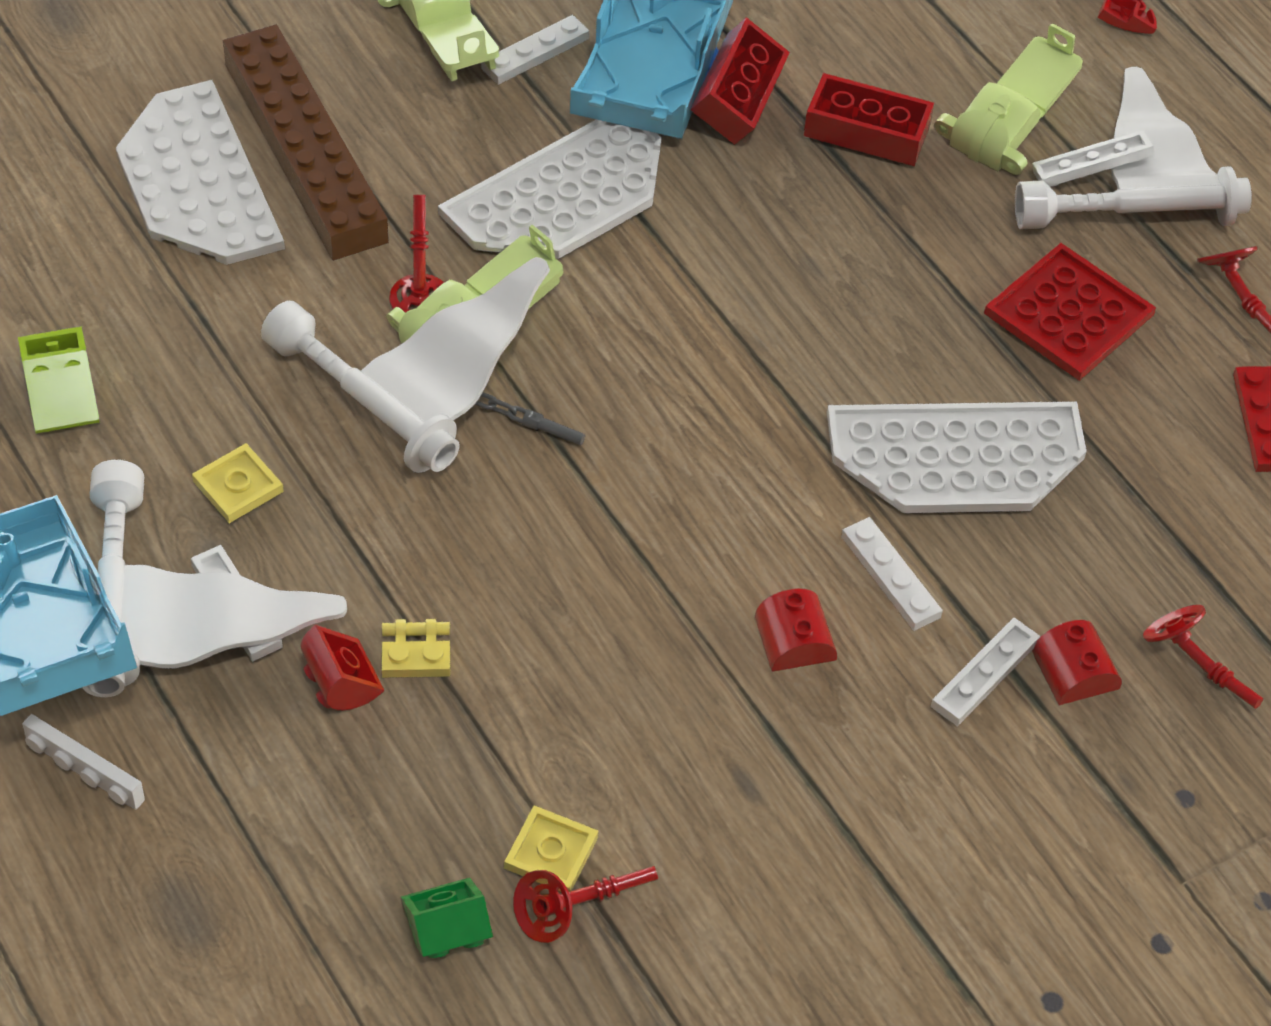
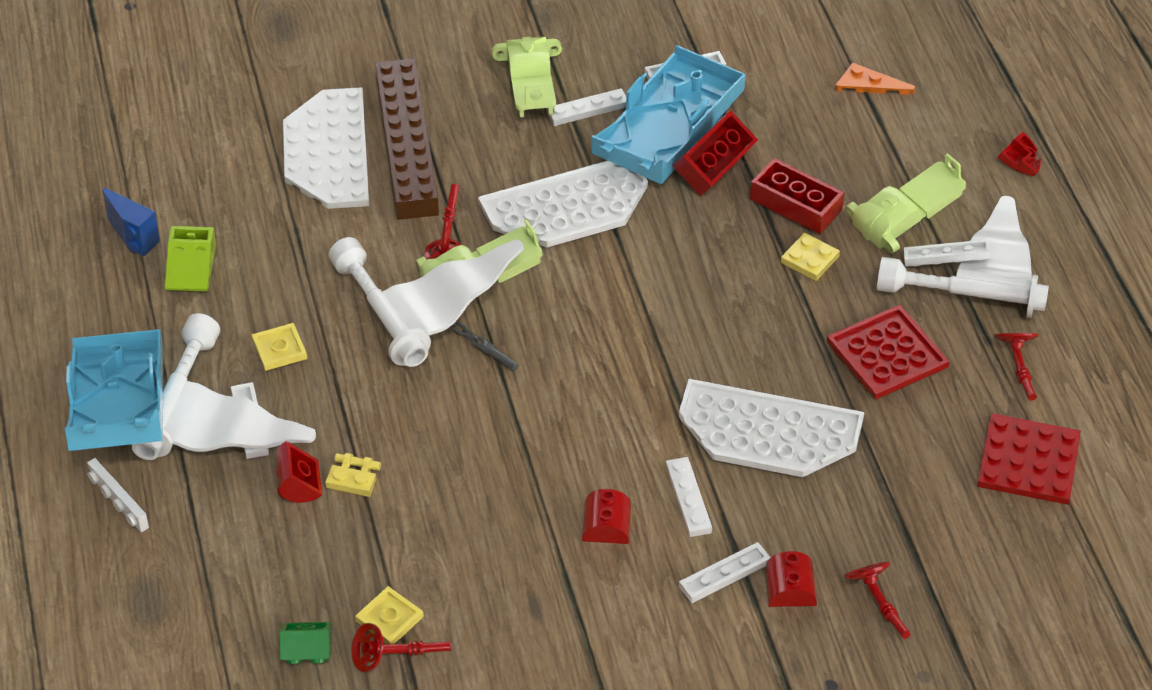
camera: 20 degrees right, 5 degrees down
none -> light yellow plate [781,232,840,281]

